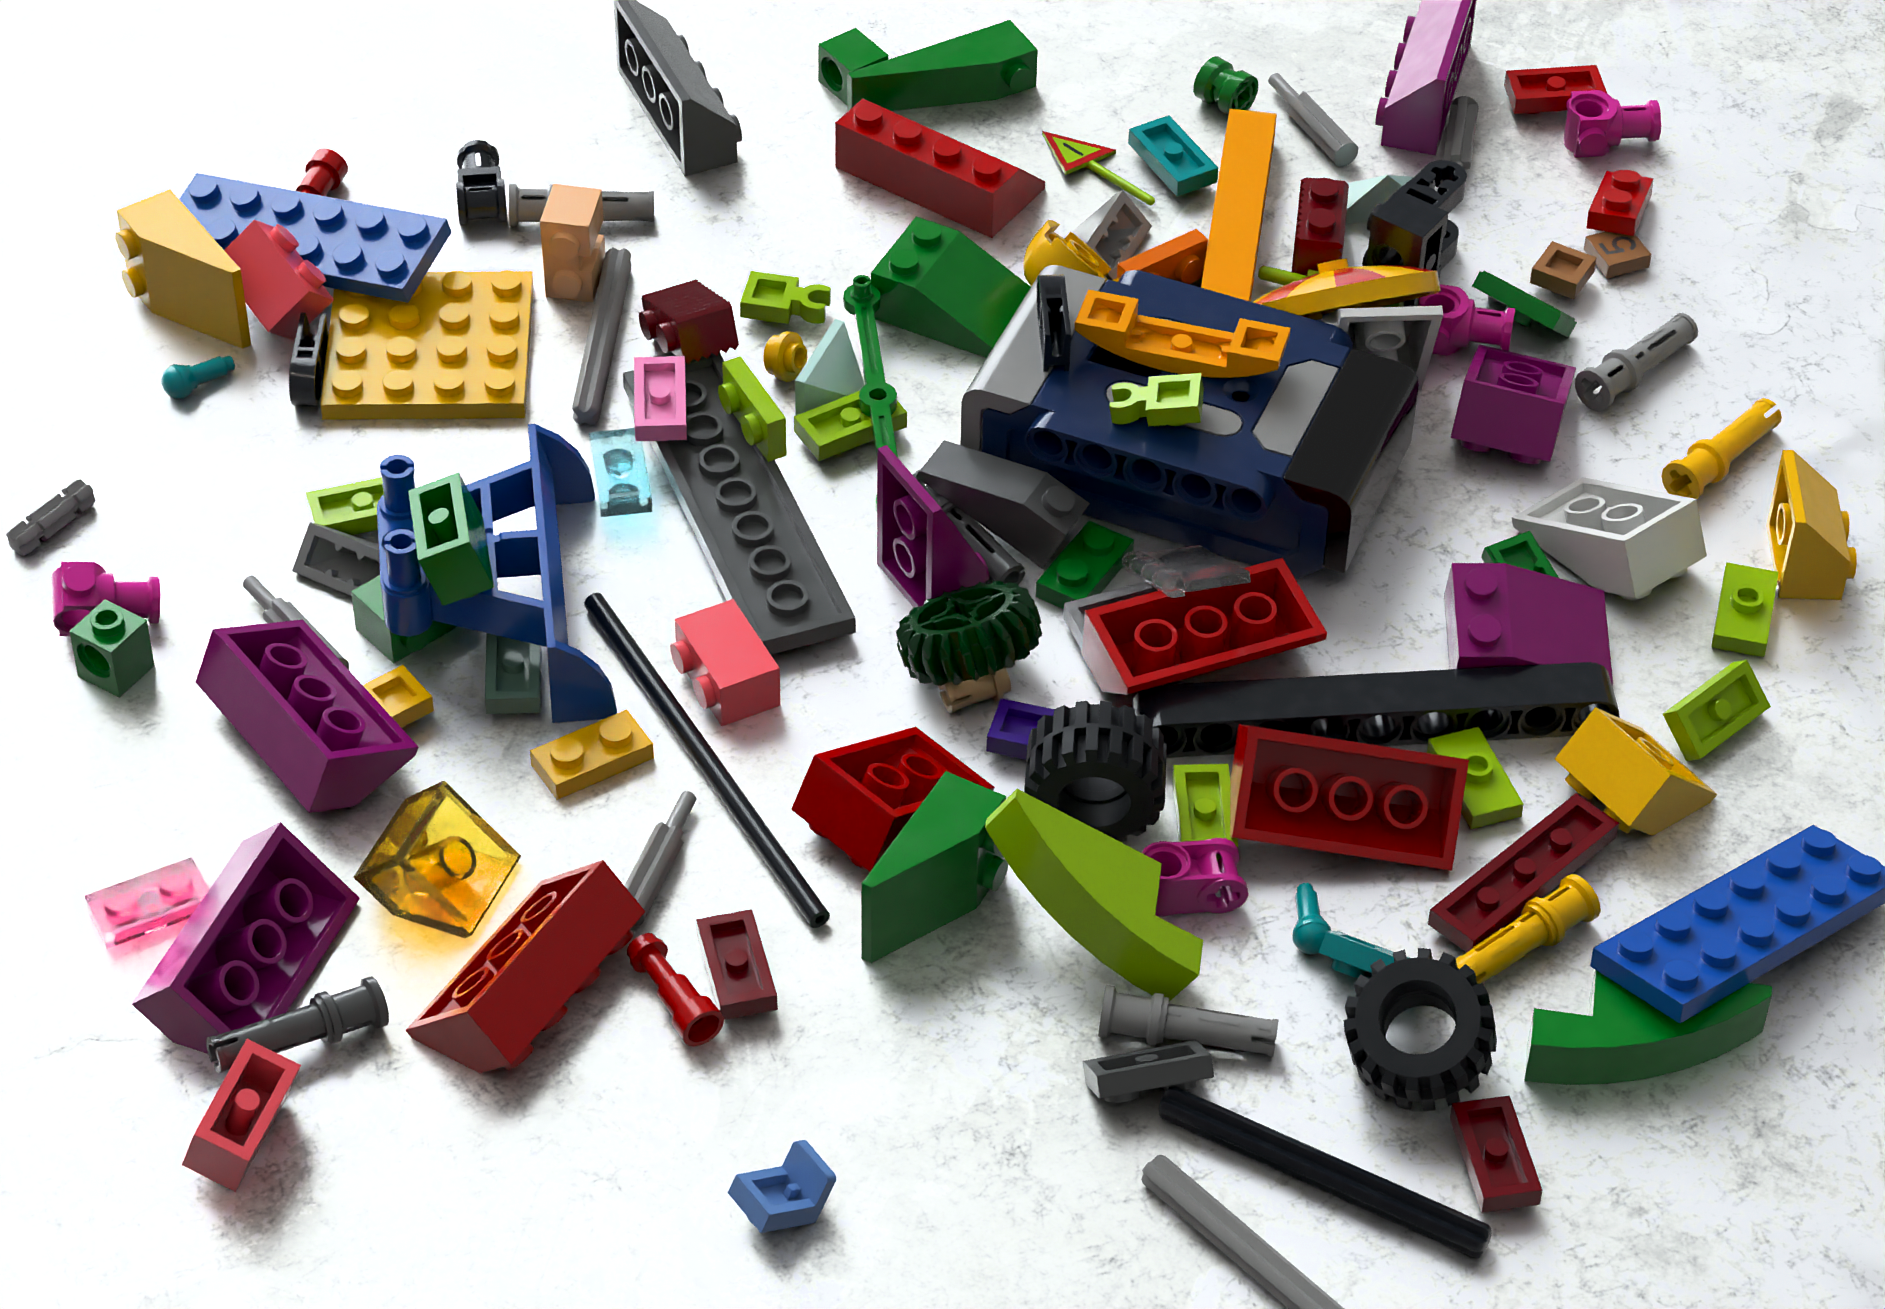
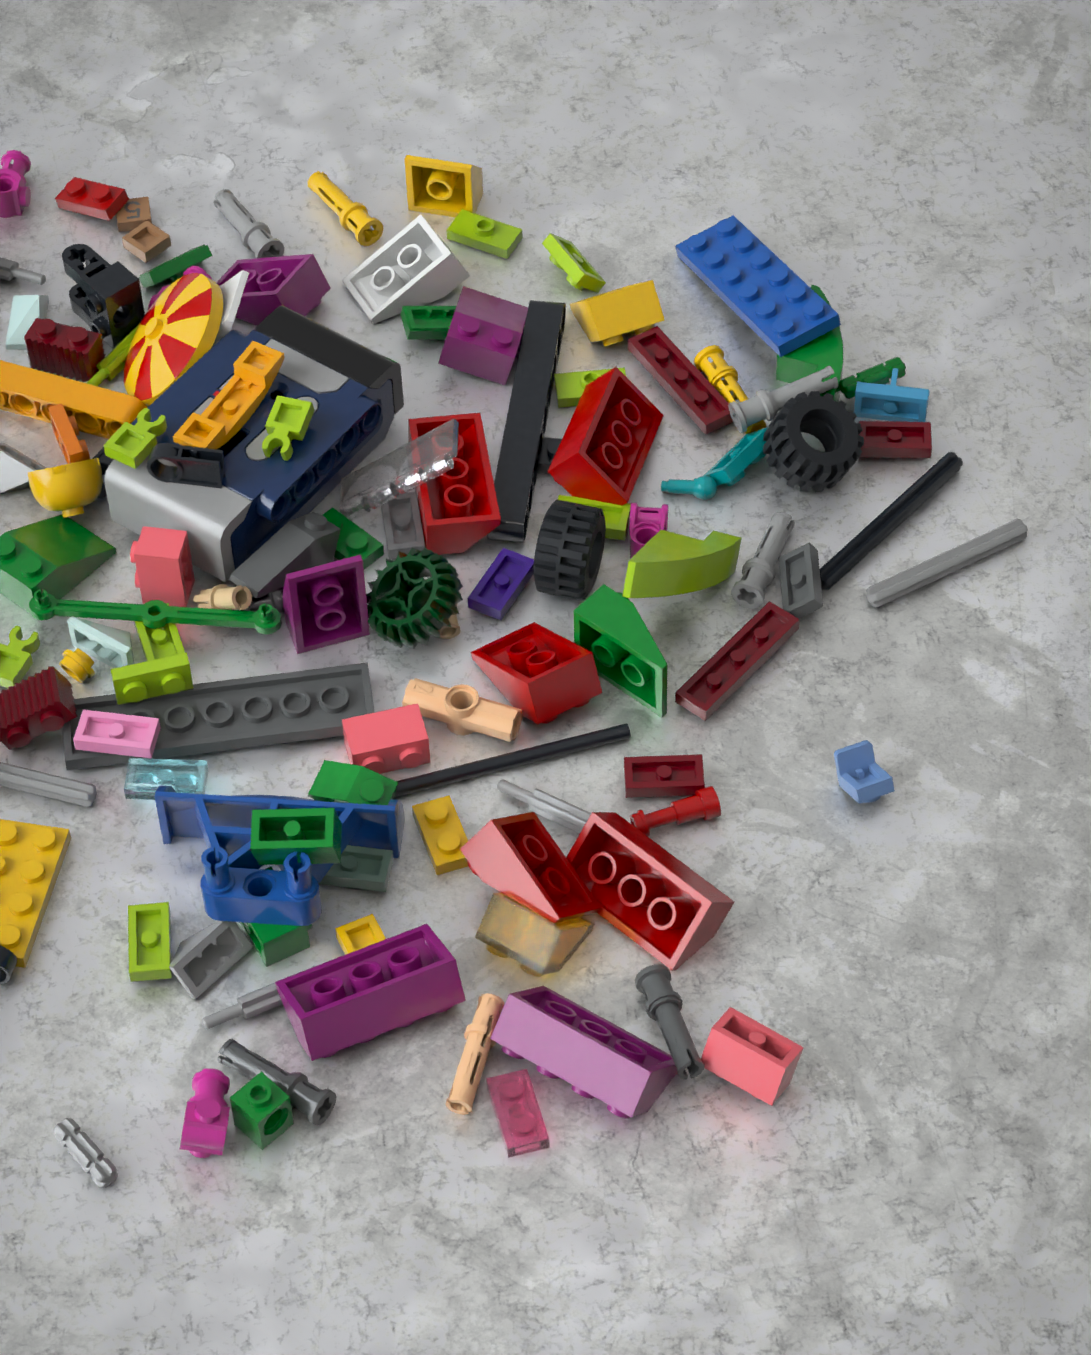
camera: 75 degrees left, 5 degrees up
none -> lime plate [103,408,167,469]
none -> coral brick [130,526,195,607]
none -> tan axle [193,584,252,610]
none -> dark grey pin [218,1039,336,1126]
none -> green slope [307,760,398,805]
none -> light nougat piece [402,678,523,742]
none -> light nougat pin [445,993,505,1114]
none -> red slope [460,812,601,923]
none -> dark red plate [675,601,800,721]
none -> light grey pin [728,366,838,433]
none -> green axle [840,357,906,399]
none -> dark azure panel [854,368,930,422]

